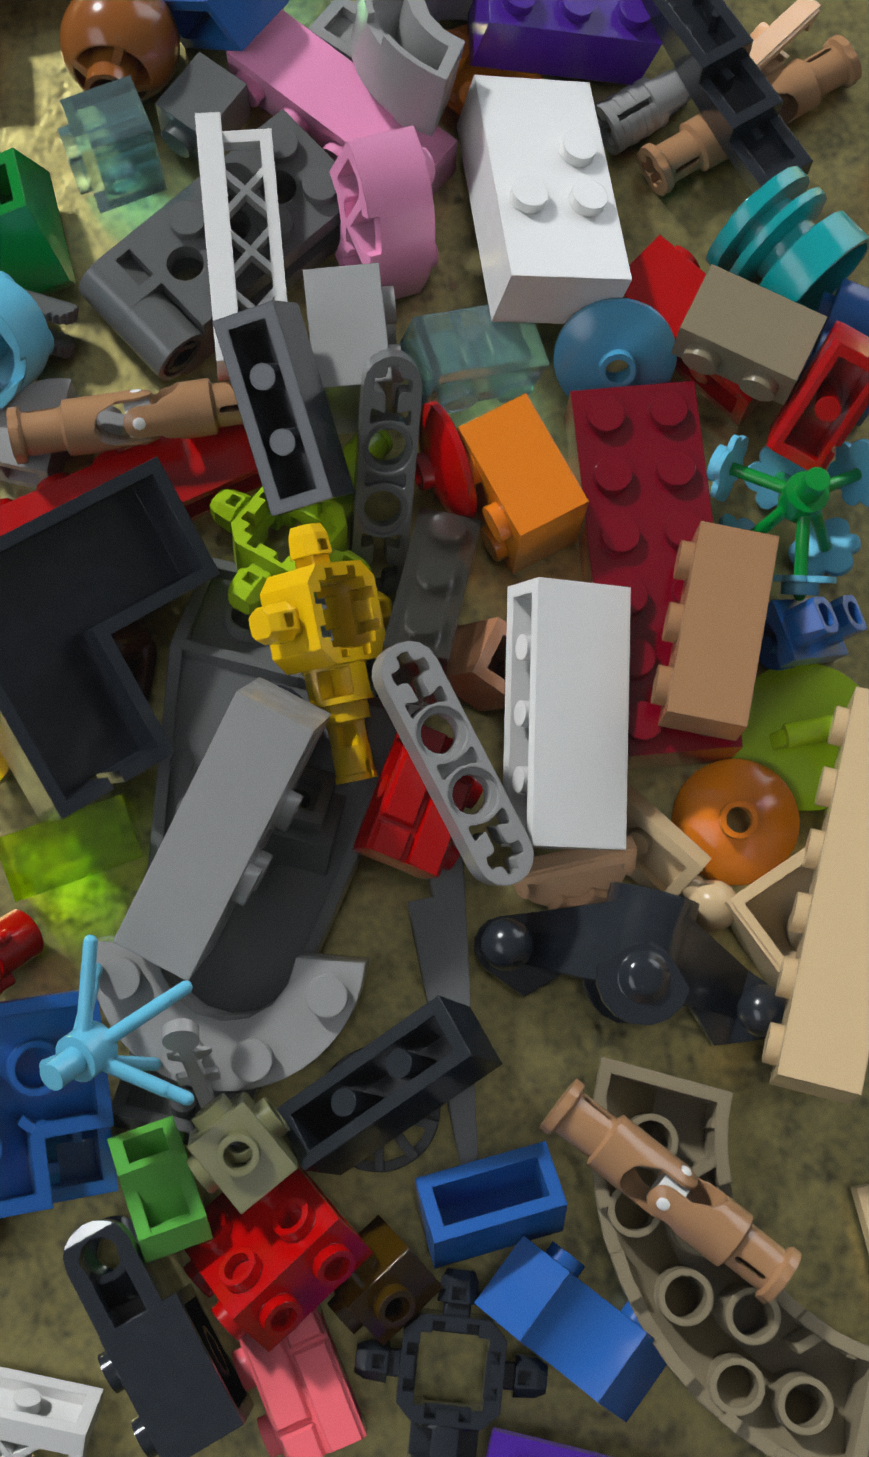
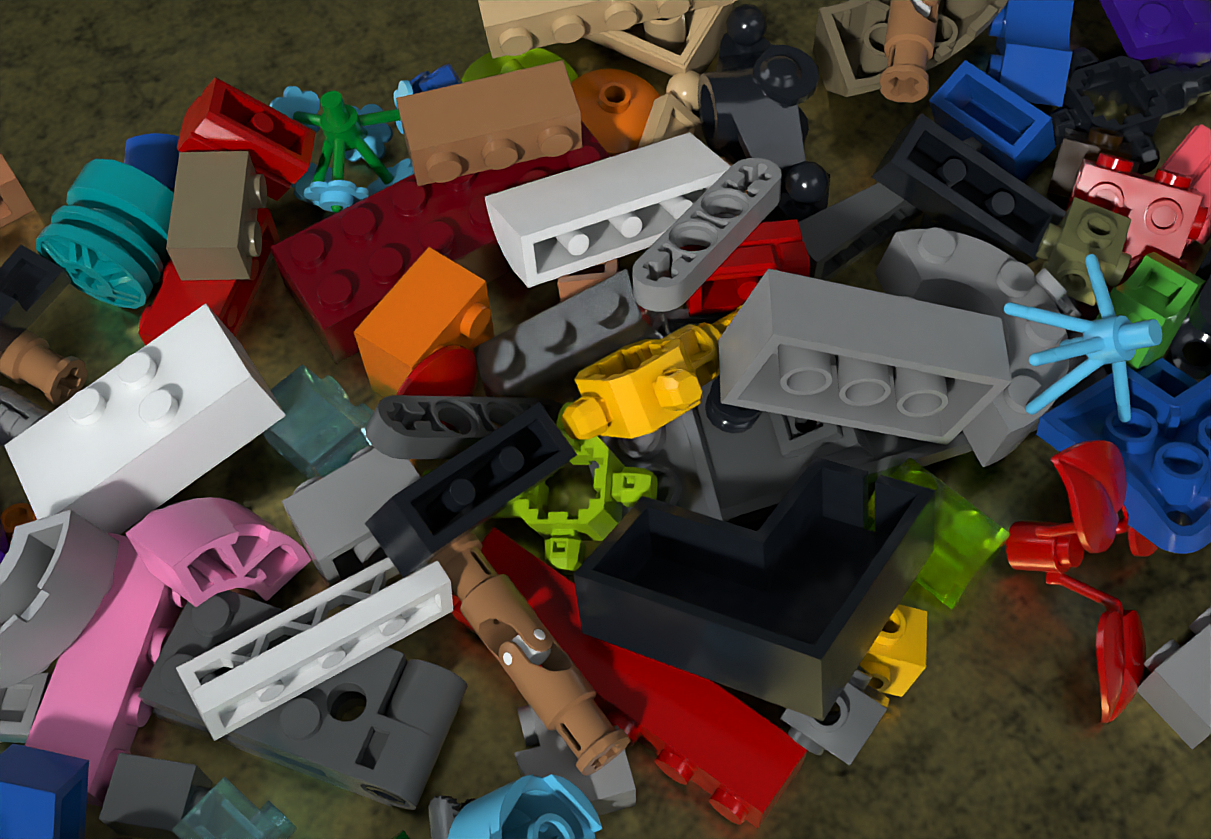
camera: 110 degrees left, 15 degrees down
dark azure dish [553,298,677,397] -> none

